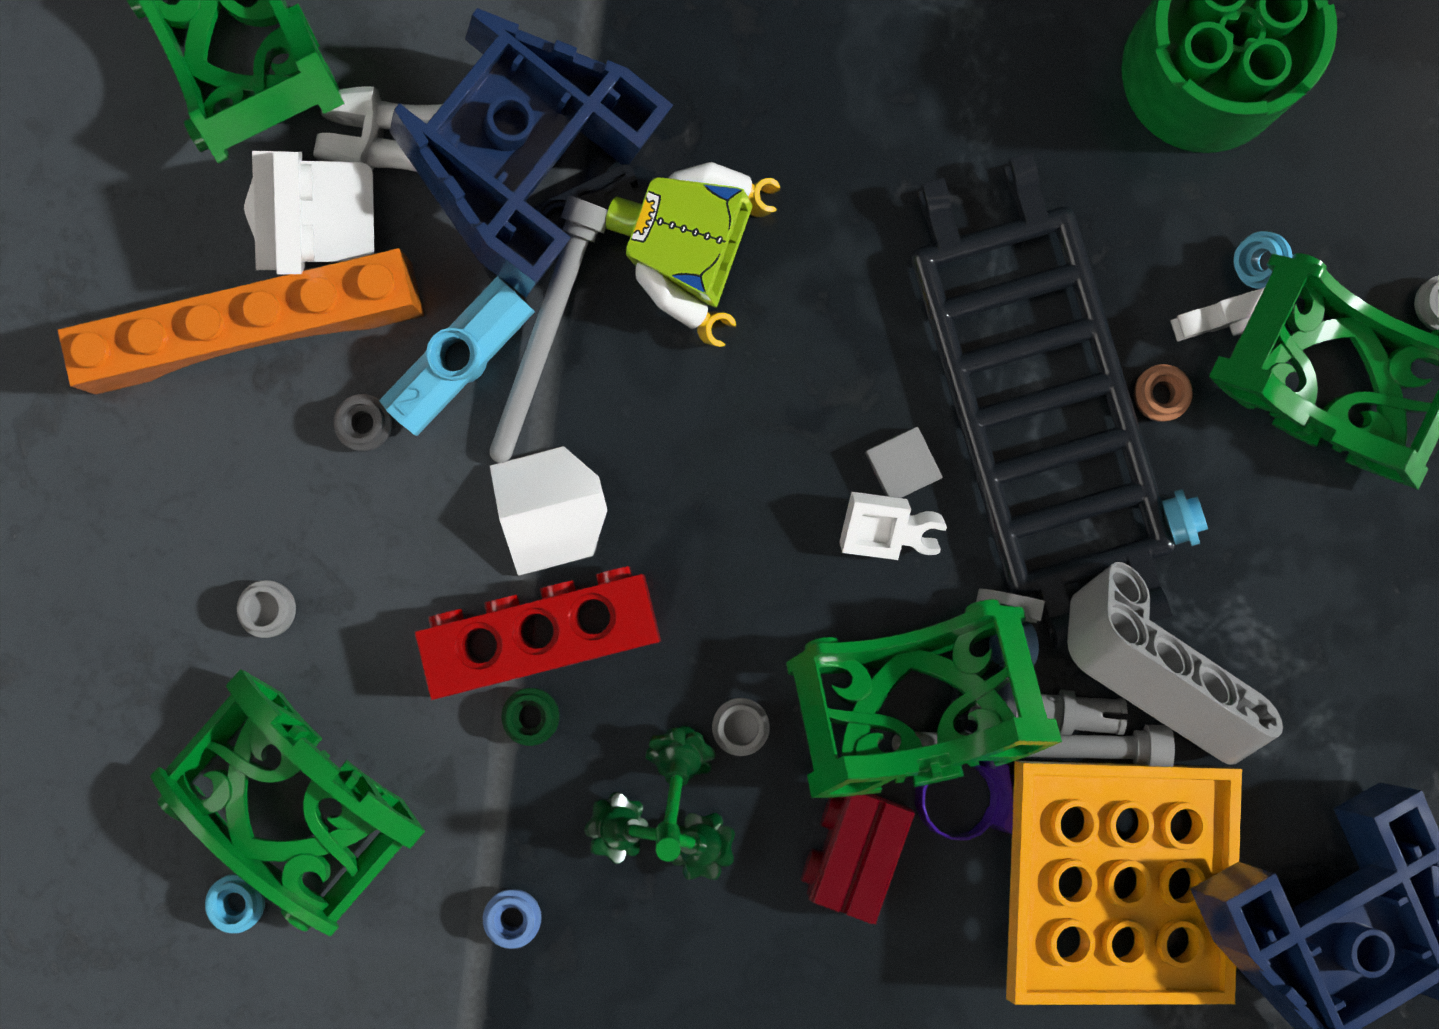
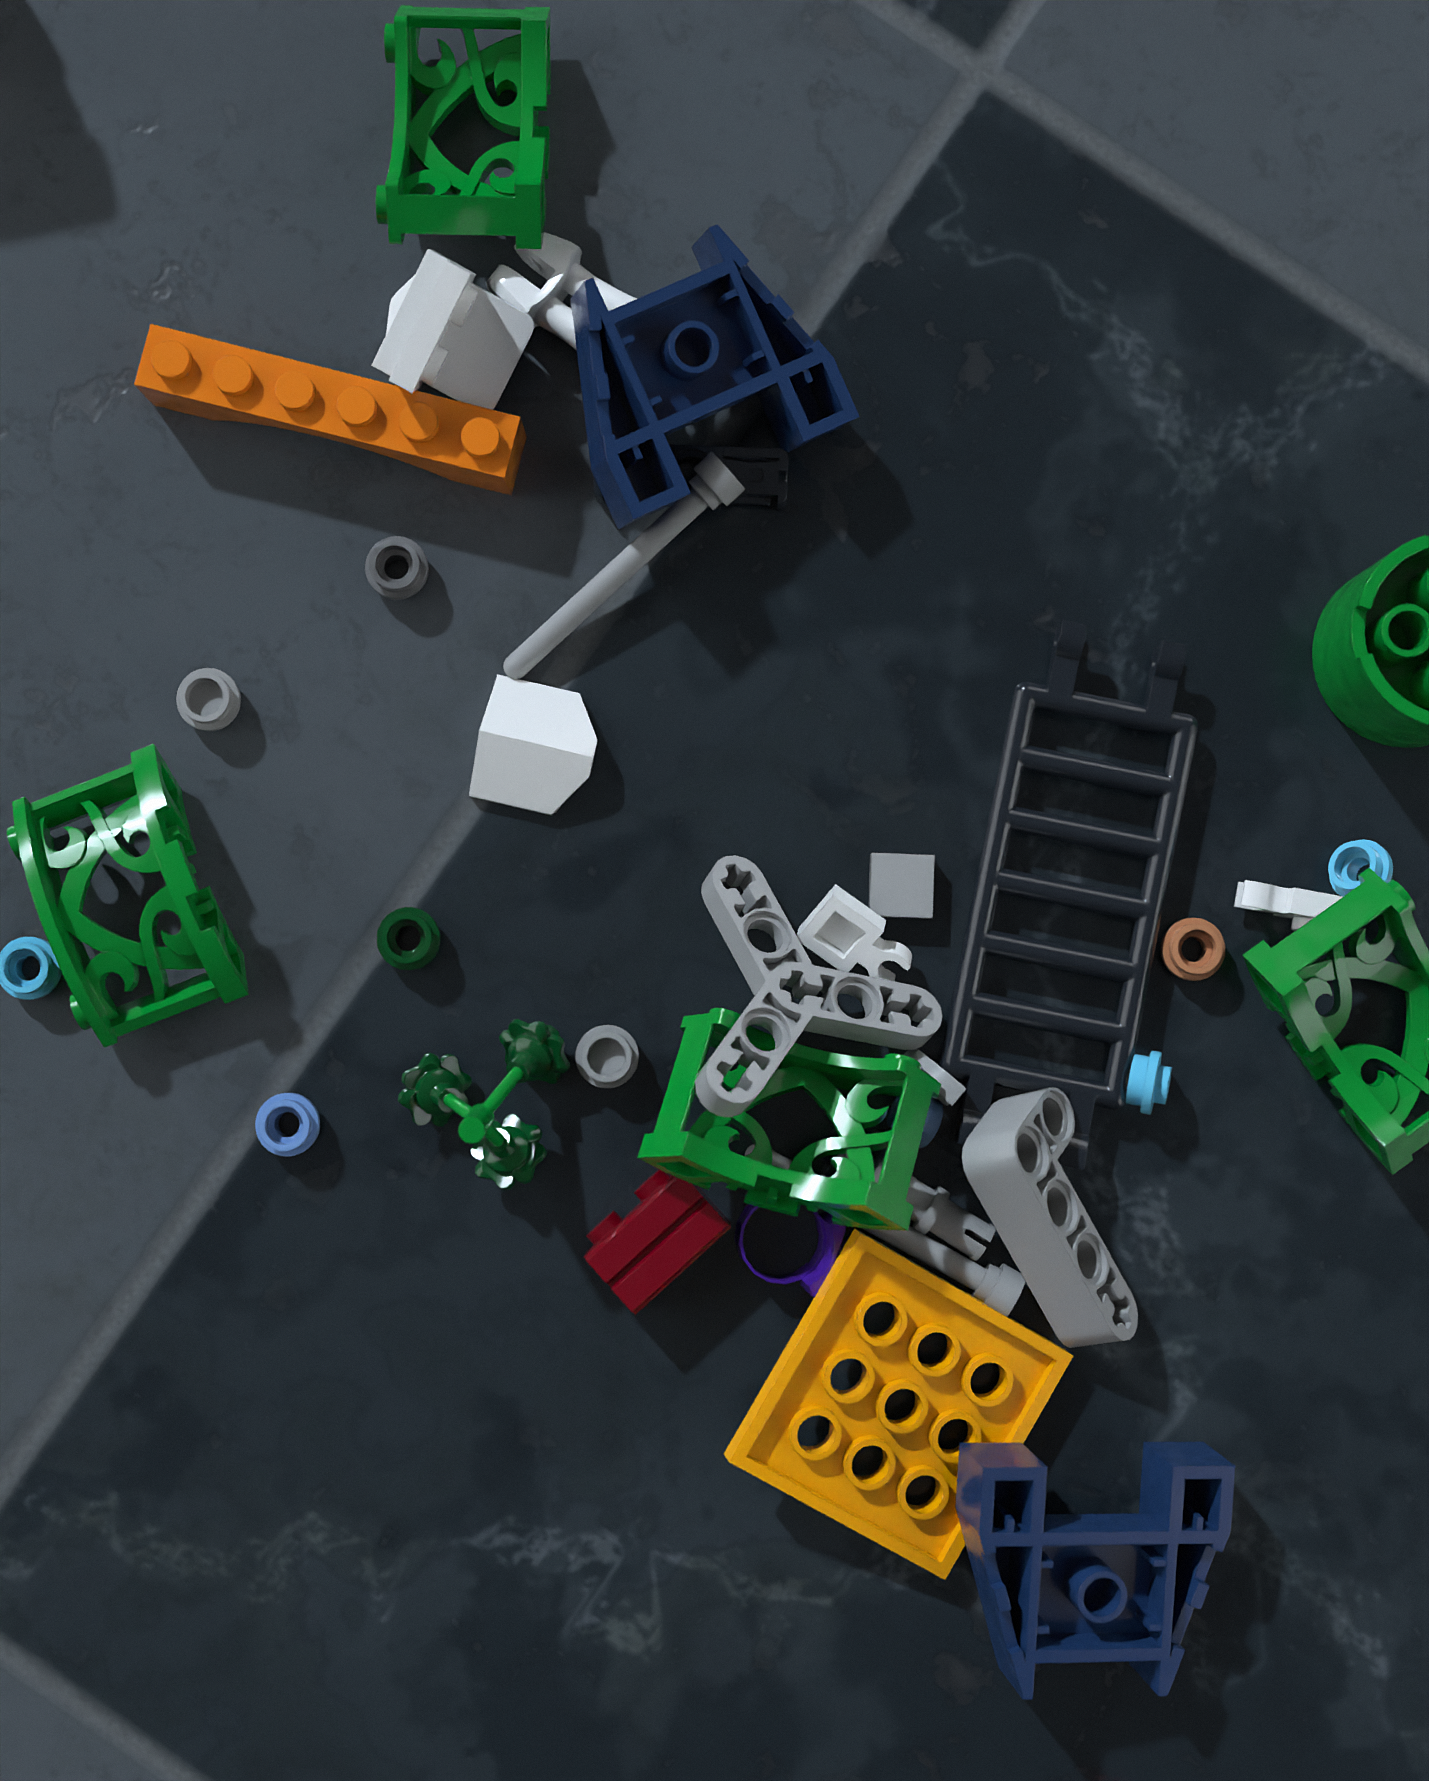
camera: 25 degrees right, 0 degrees up
medium azure piece [379,276,535,436] -> none
red brick [415,566,661,700] -> none
torso [606,162,780,347] -> none
none -> light grey piece [695,855,942,1117]

